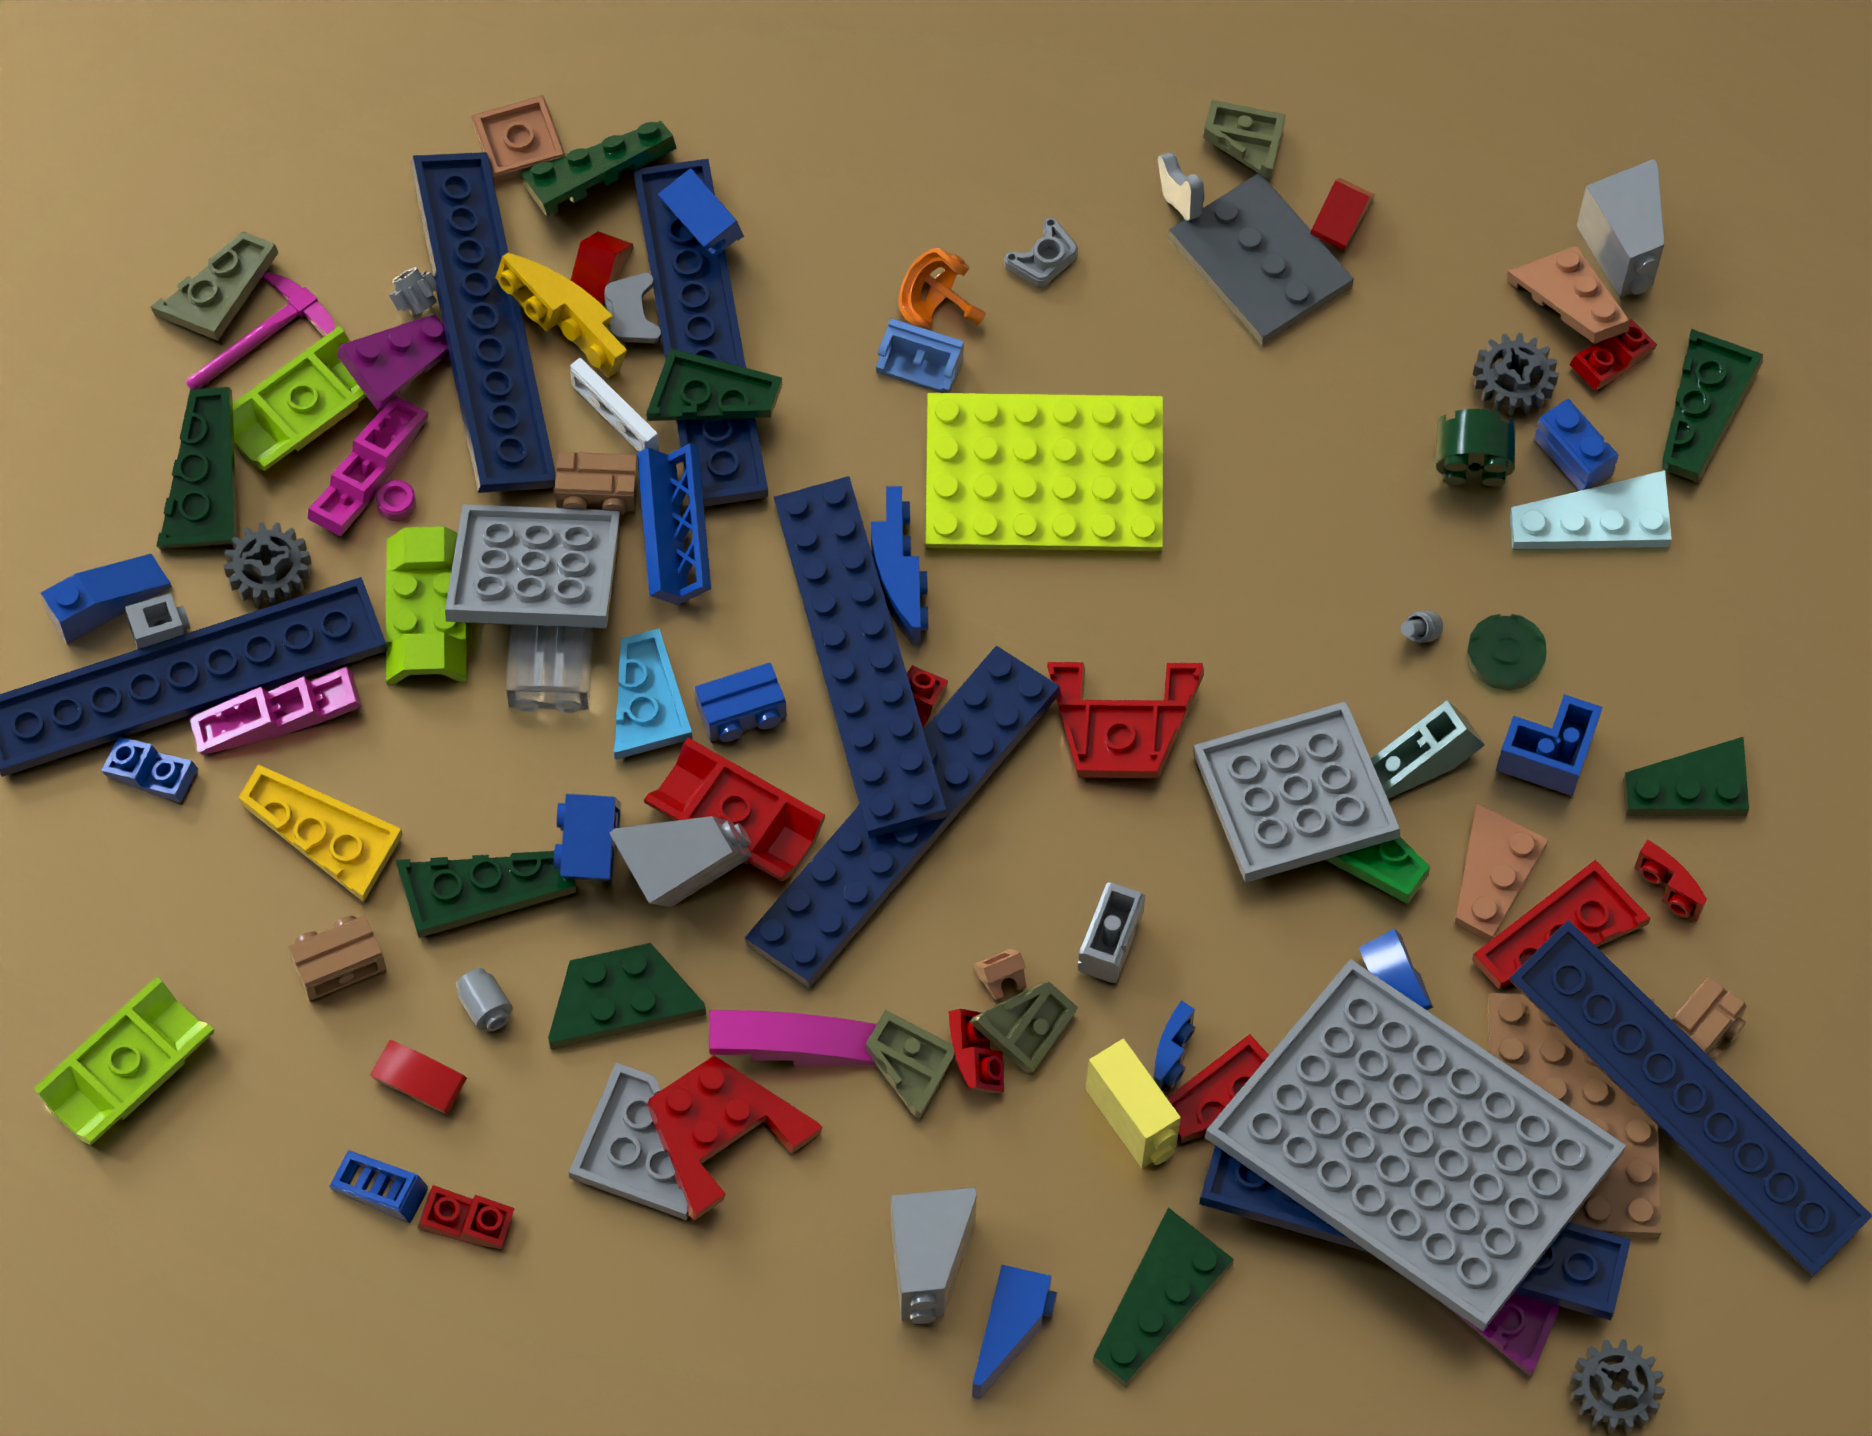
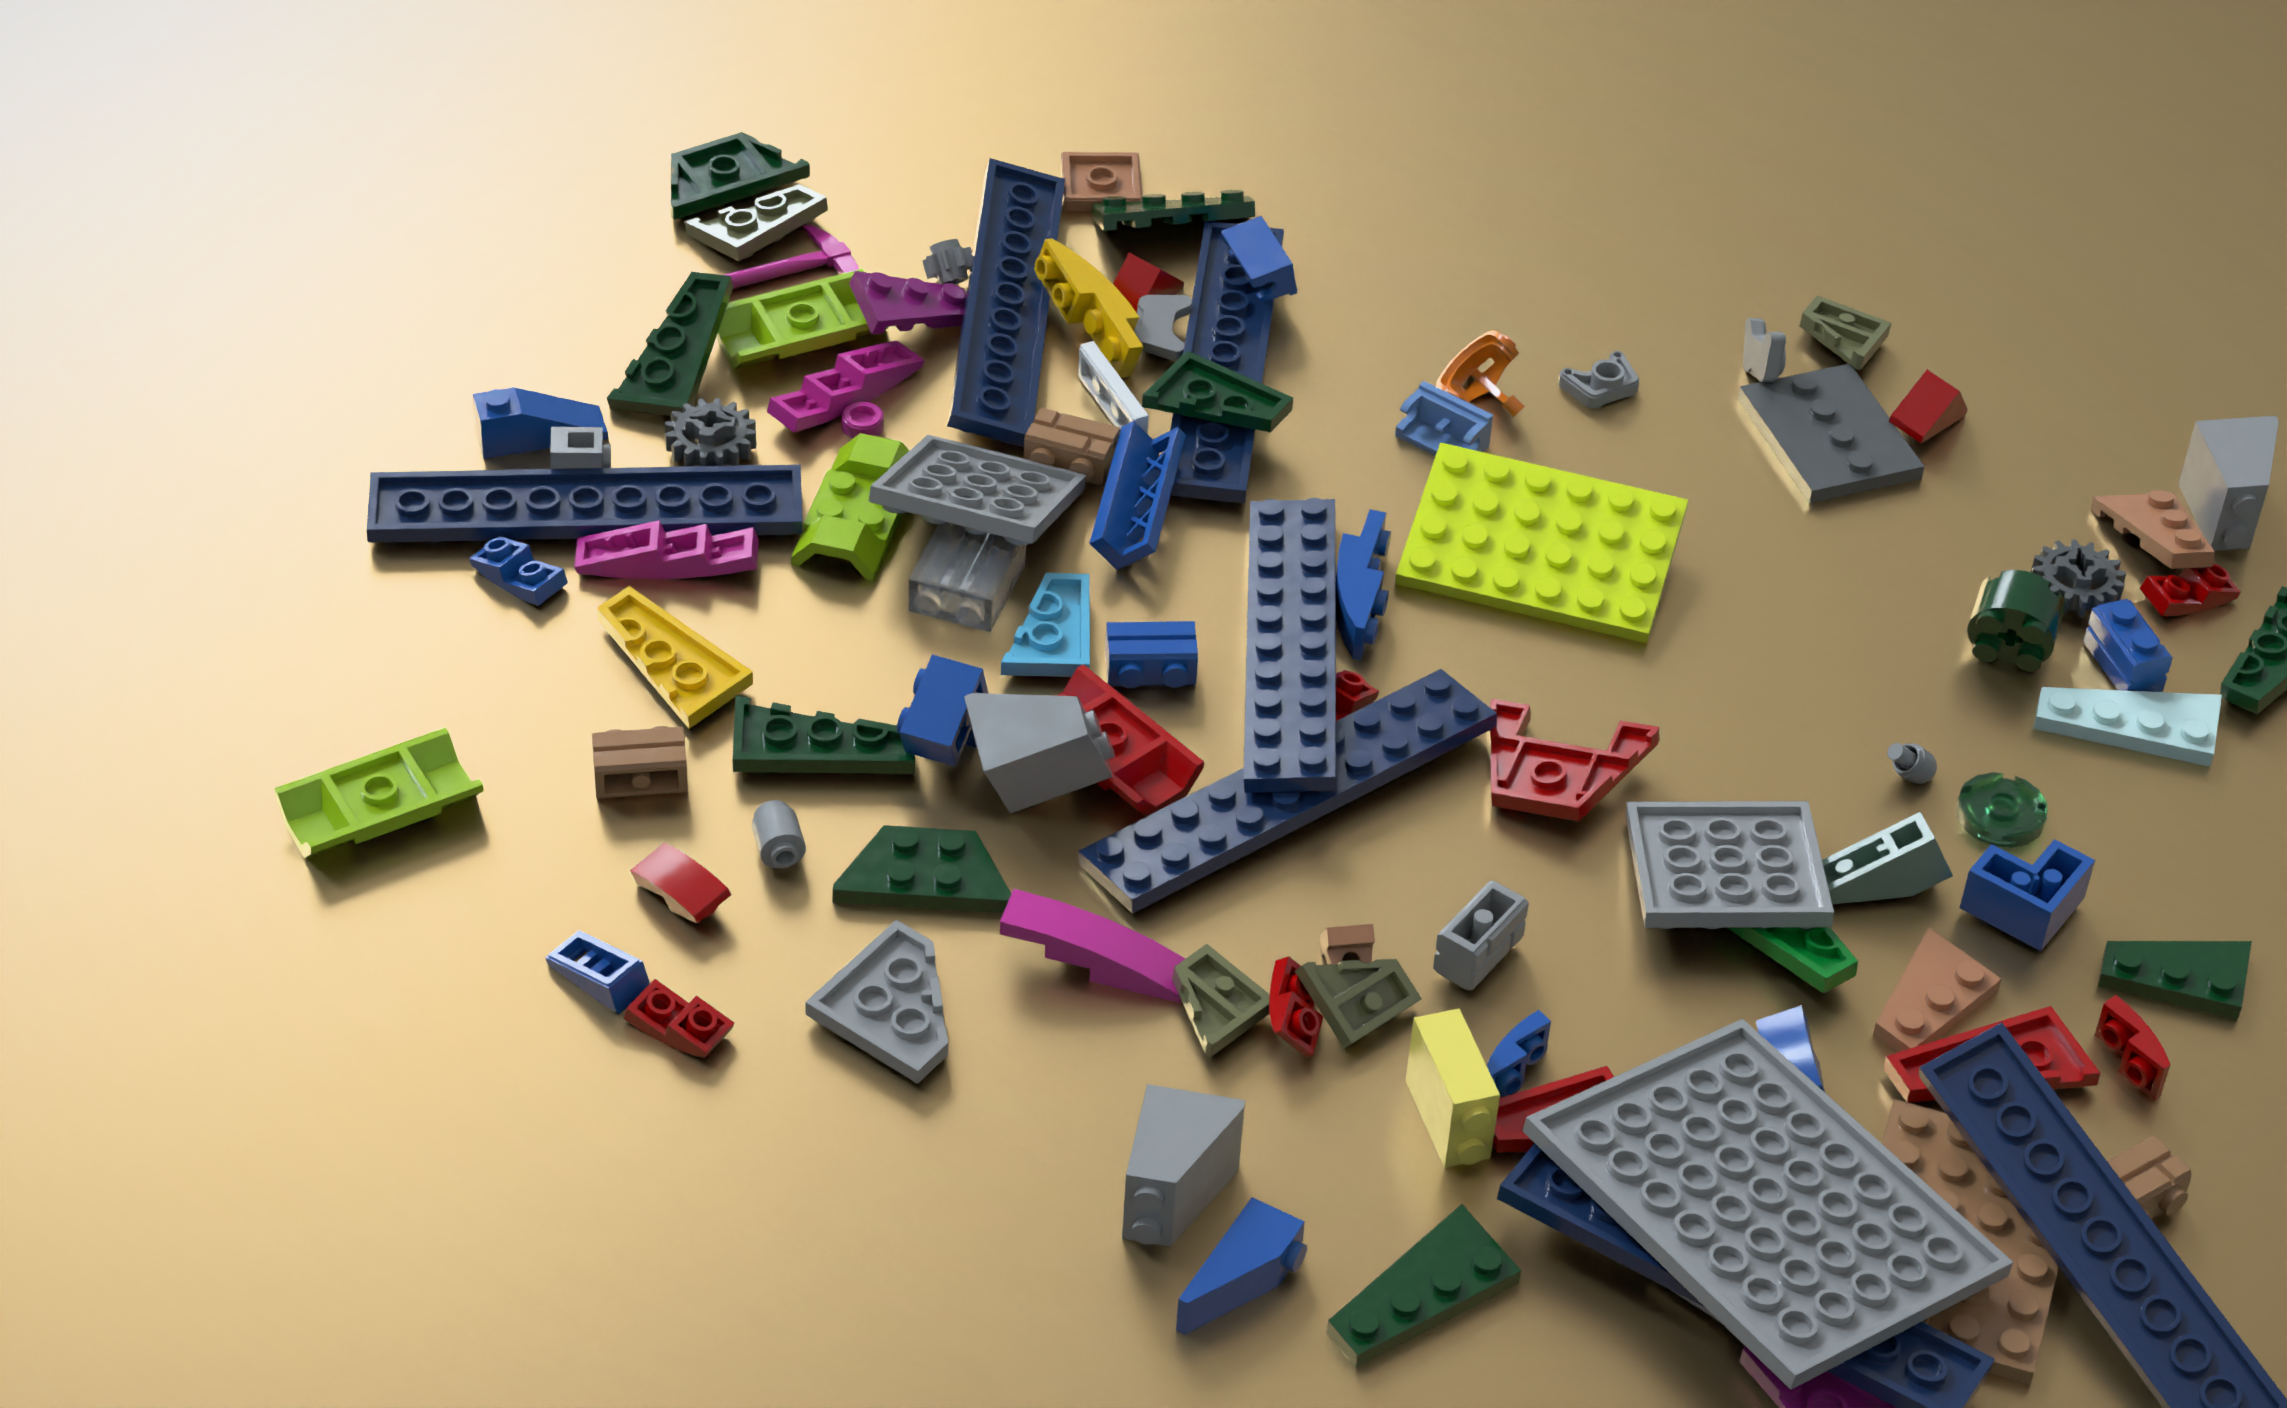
camera: 15 degrees right, 20 degrees down
red wing [647,1055,823,1221] -> none
none -> dark green wing [670,132,810,220]

